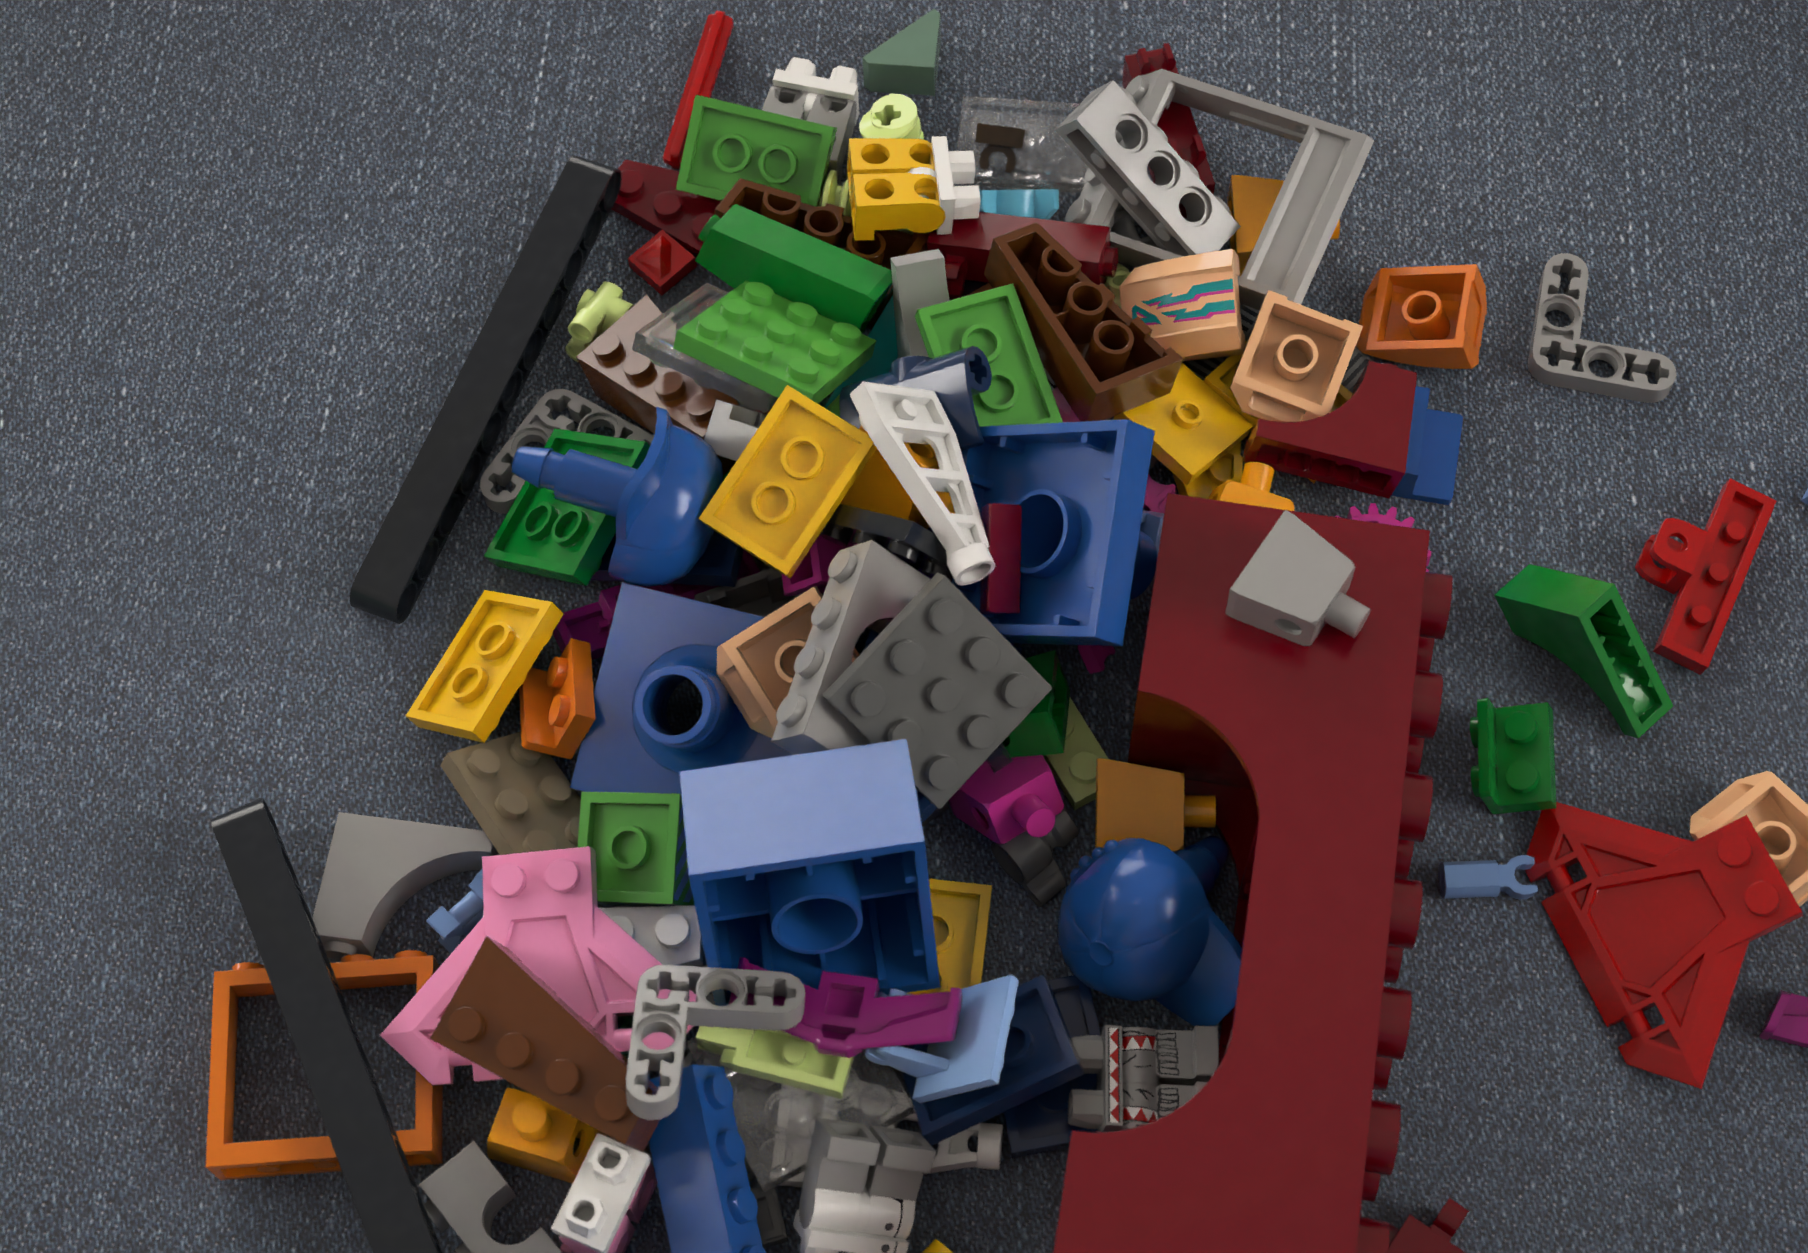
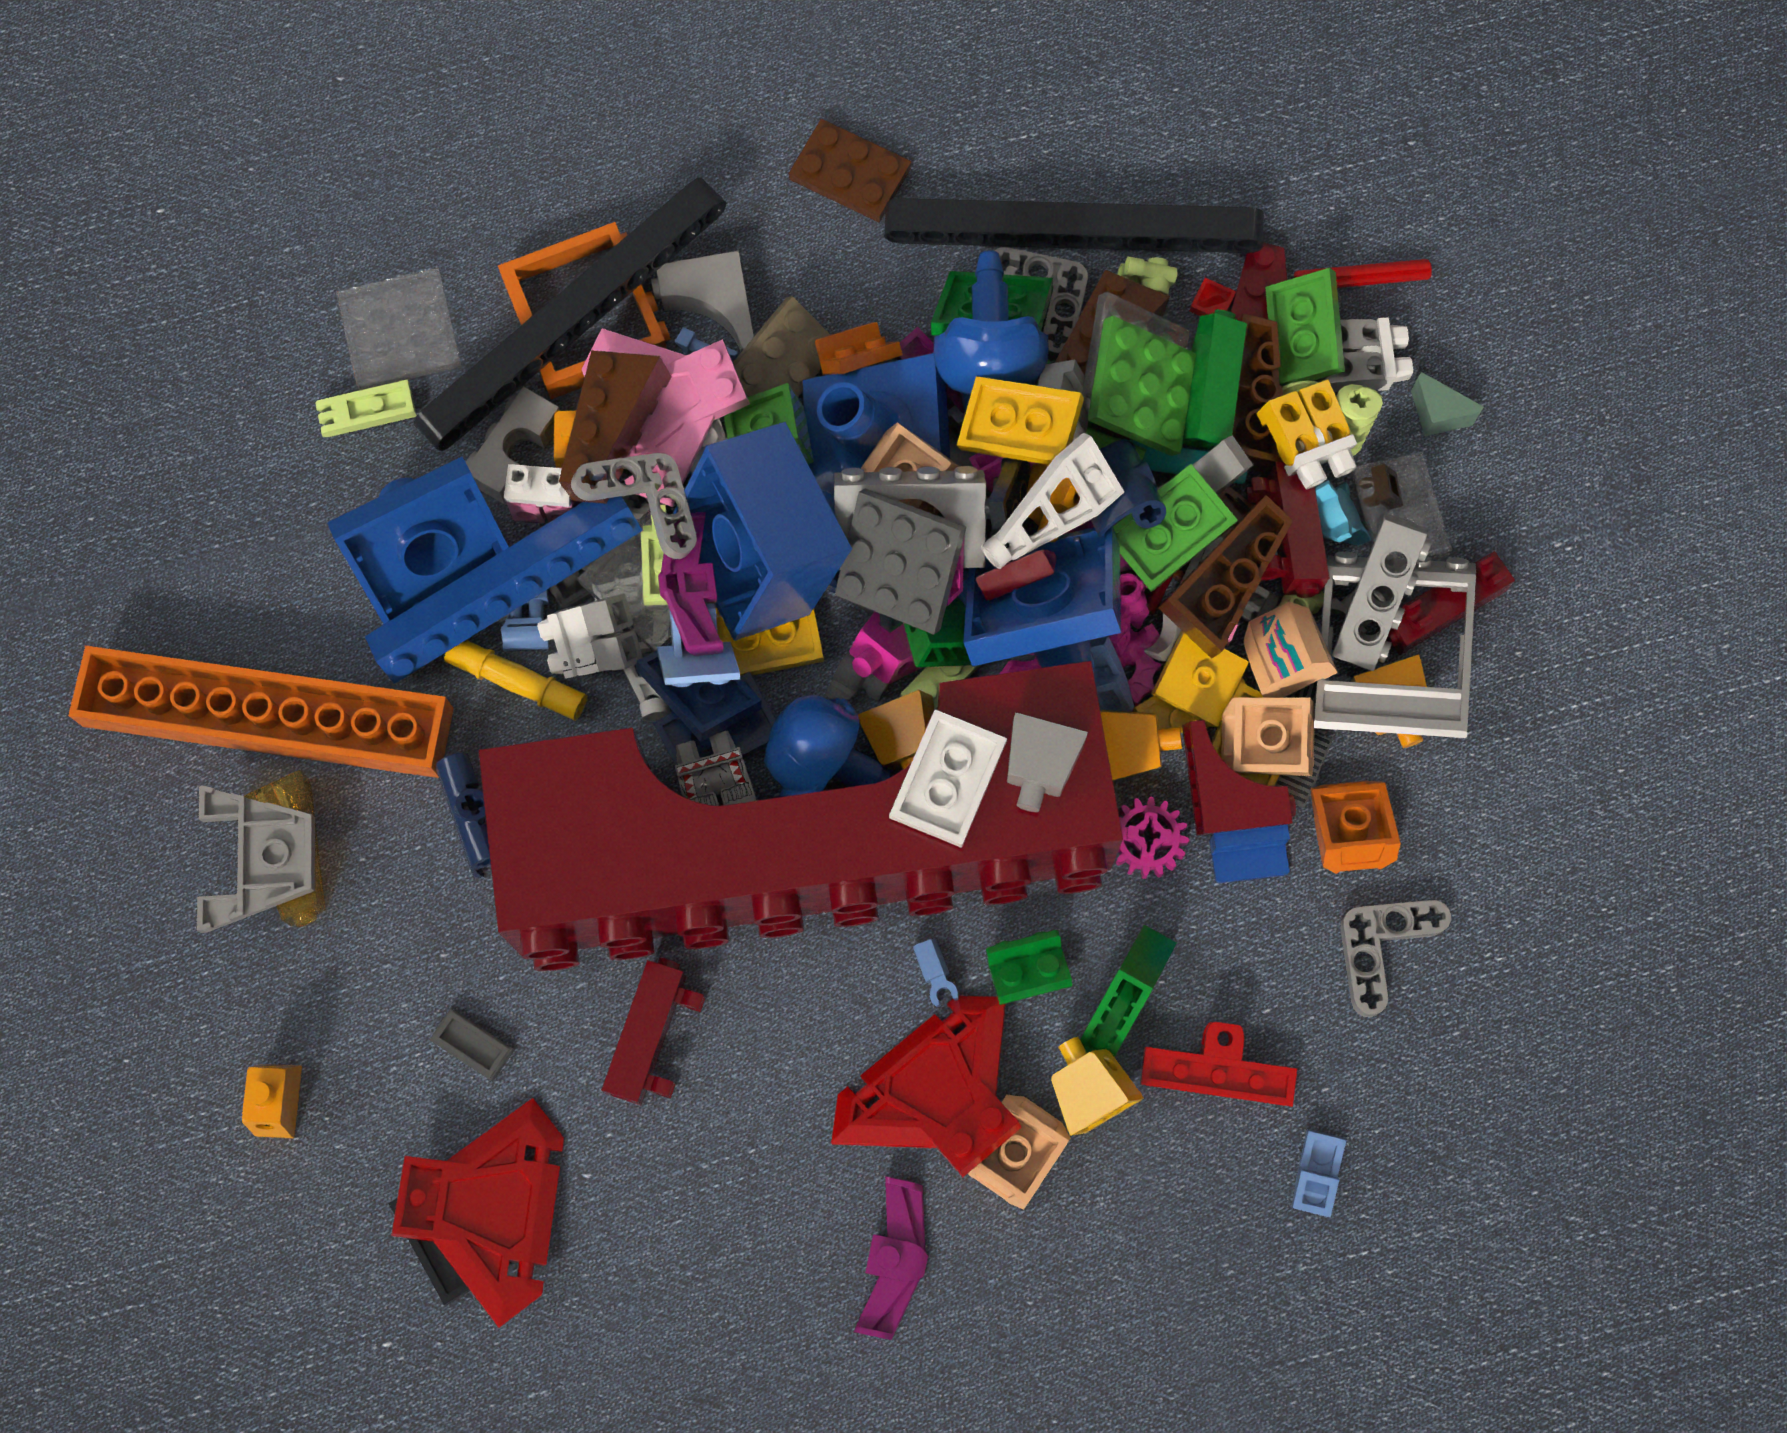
camera: 70 degrees right, 10 degrees up
yellow plate [406,590,564,743] -> none
none -> reddish brown plate [789,119,912,223]
none -> white plate [889,709,1007,848]
none -> yellow torso [1051,1037,1144,1136]

